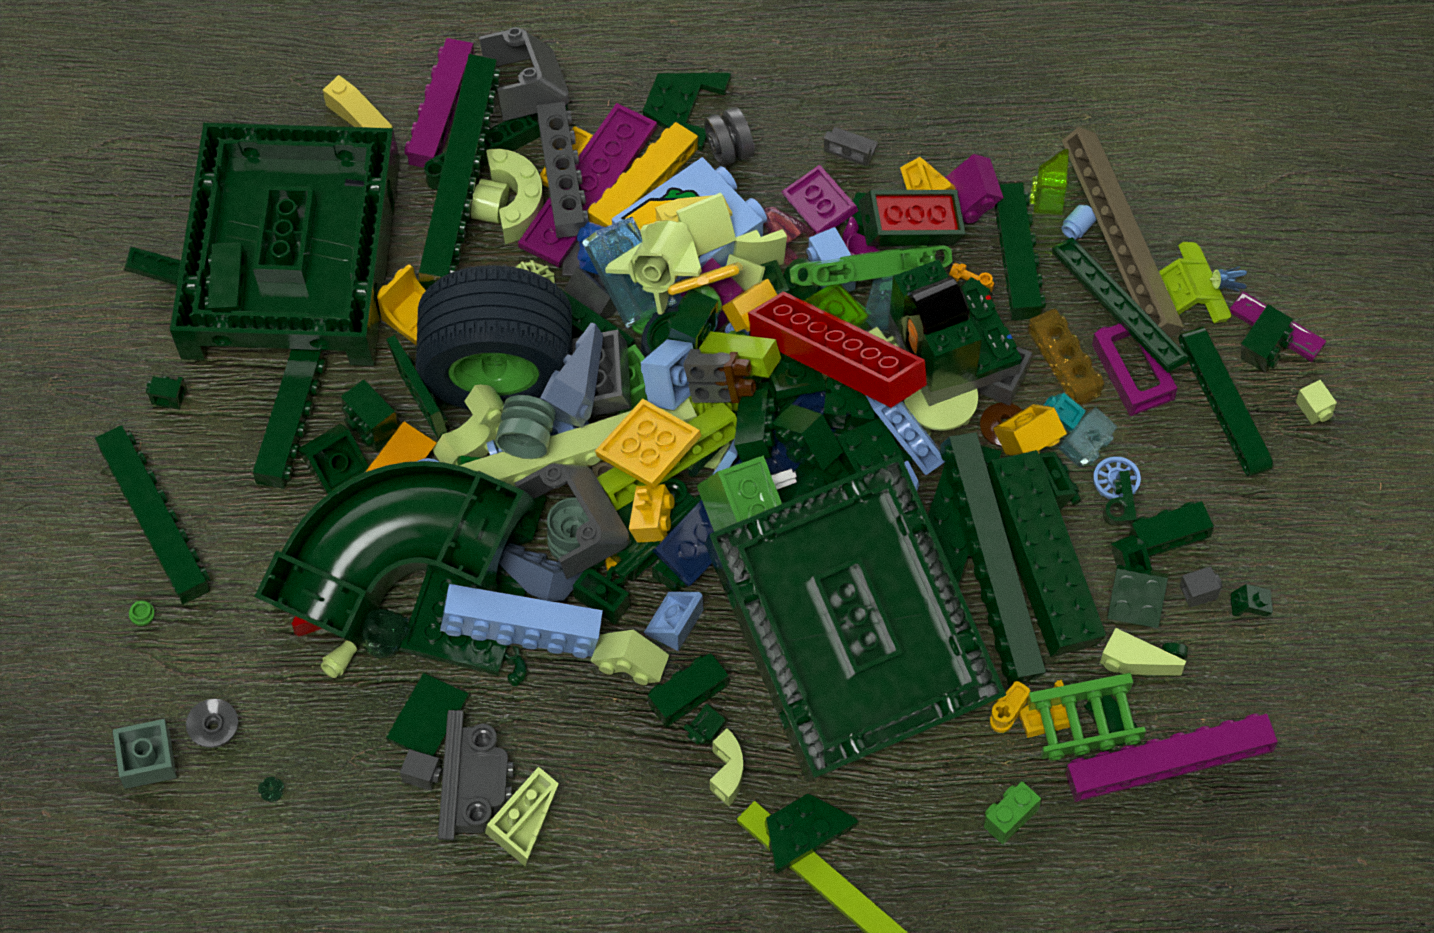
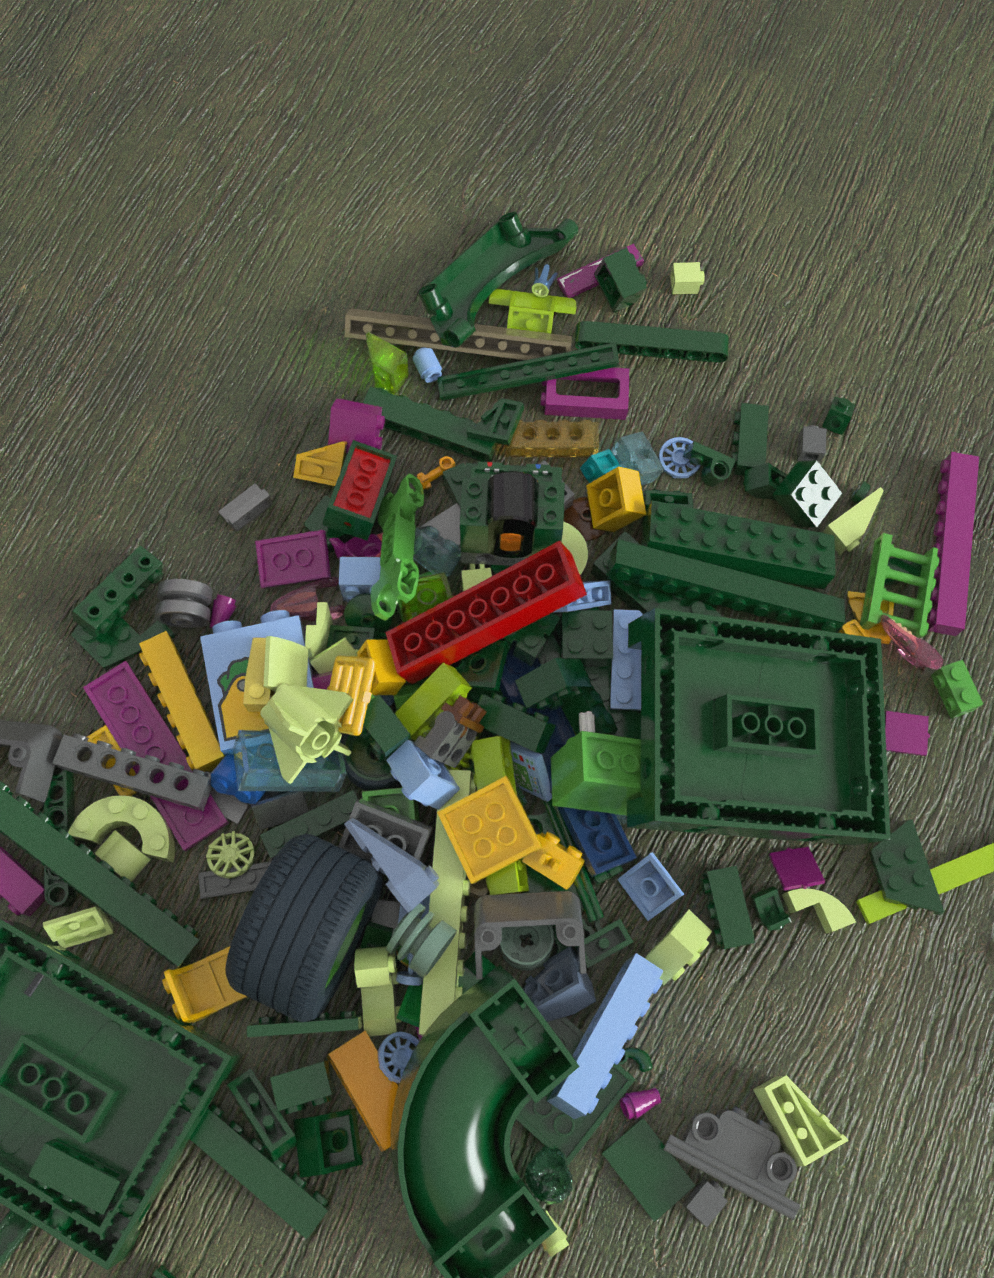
camera: 70 degrees left, 10 degrees up
none -> yellowish green slope [43,906,113,948]
none -> dark green brick [72,545,163,638]
none -> magenta cone [209,594,236,628]
none -> dark green brick [227,1068,297,1161]
none -> dark green panel [418,211,579,348]
none -> dark green wing [466,398,524,446]
none -> magenta cone [619,1087,661,1120]
none -> magenta piece [769,847,825,891]
none -> clear pink animal [880,614,943,670]
none -> magenta piece [885,711,930,756]

